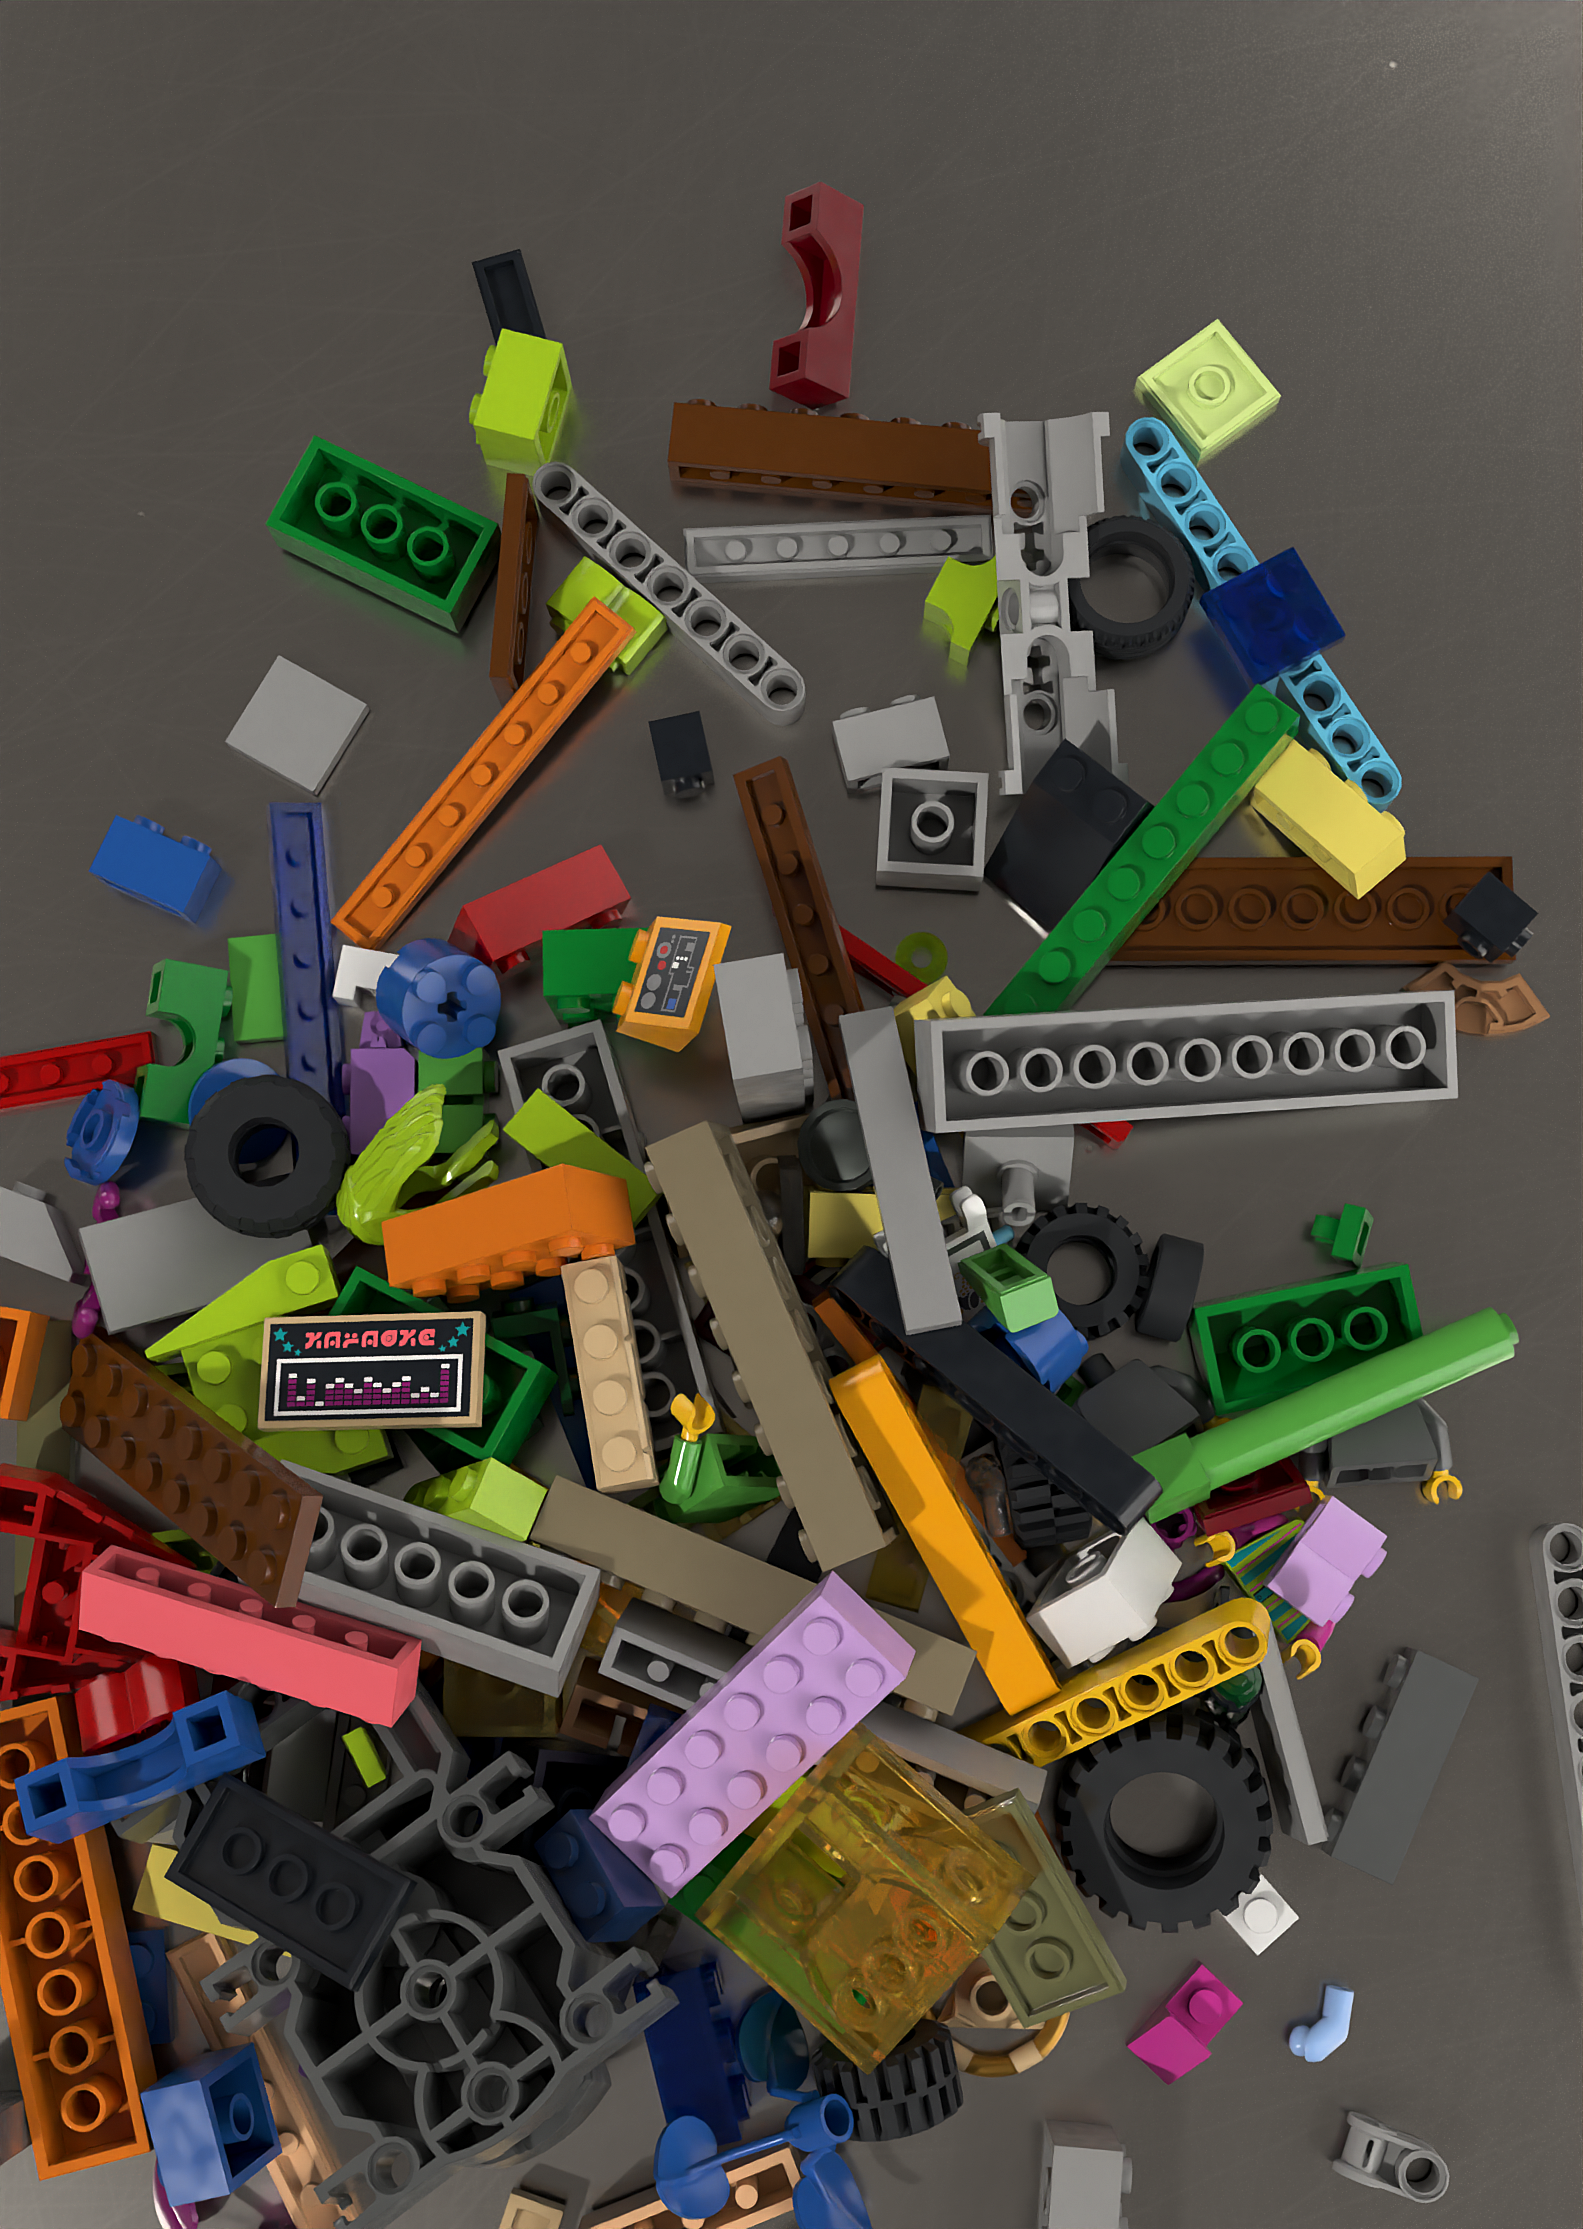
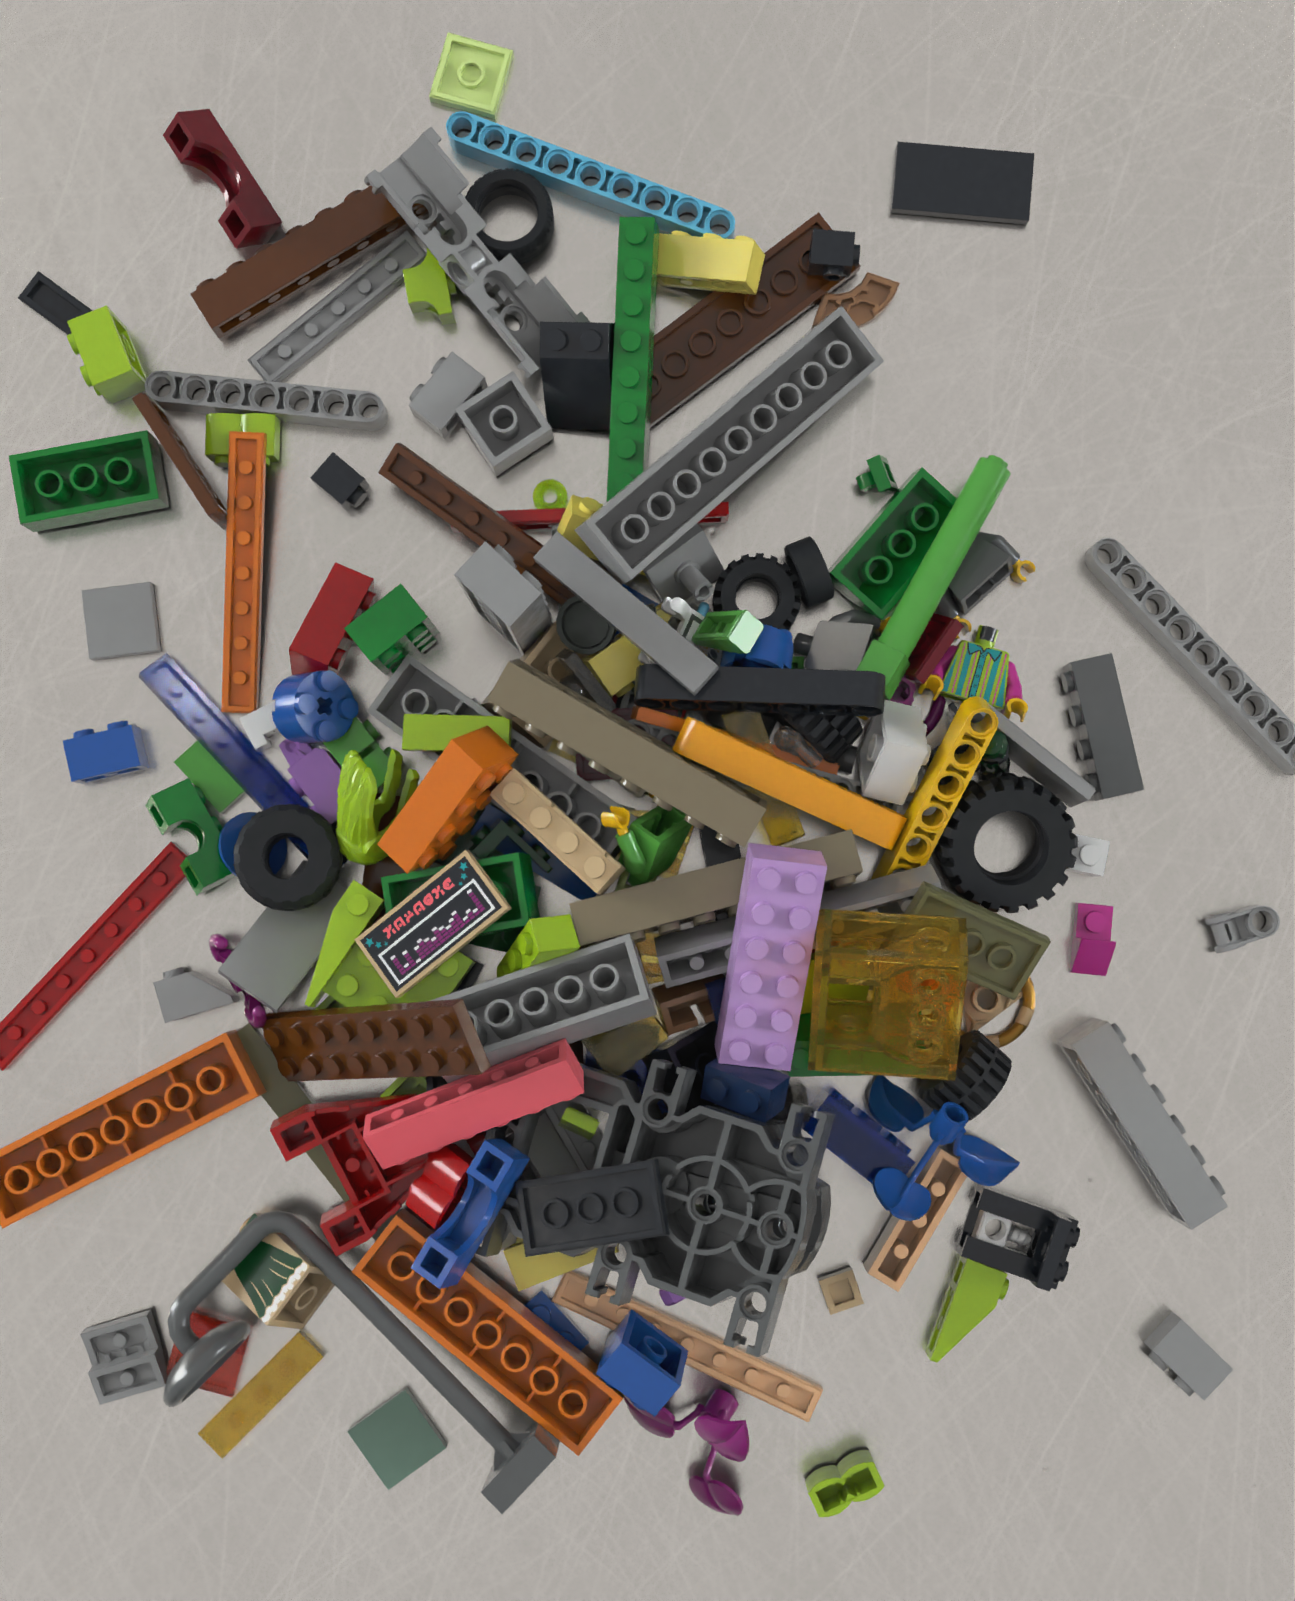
camera: 40 degrees left, 5 degrees up
blue tile [64,1079,140,1186] -> none
slope [612,916,732,1053] -> none
clear blue plate [1199,547,1346,690] -> none
lavender brick [1262,1495,1387,1627] -> none
light blue arm [1289,1985,1354,2062] -> none

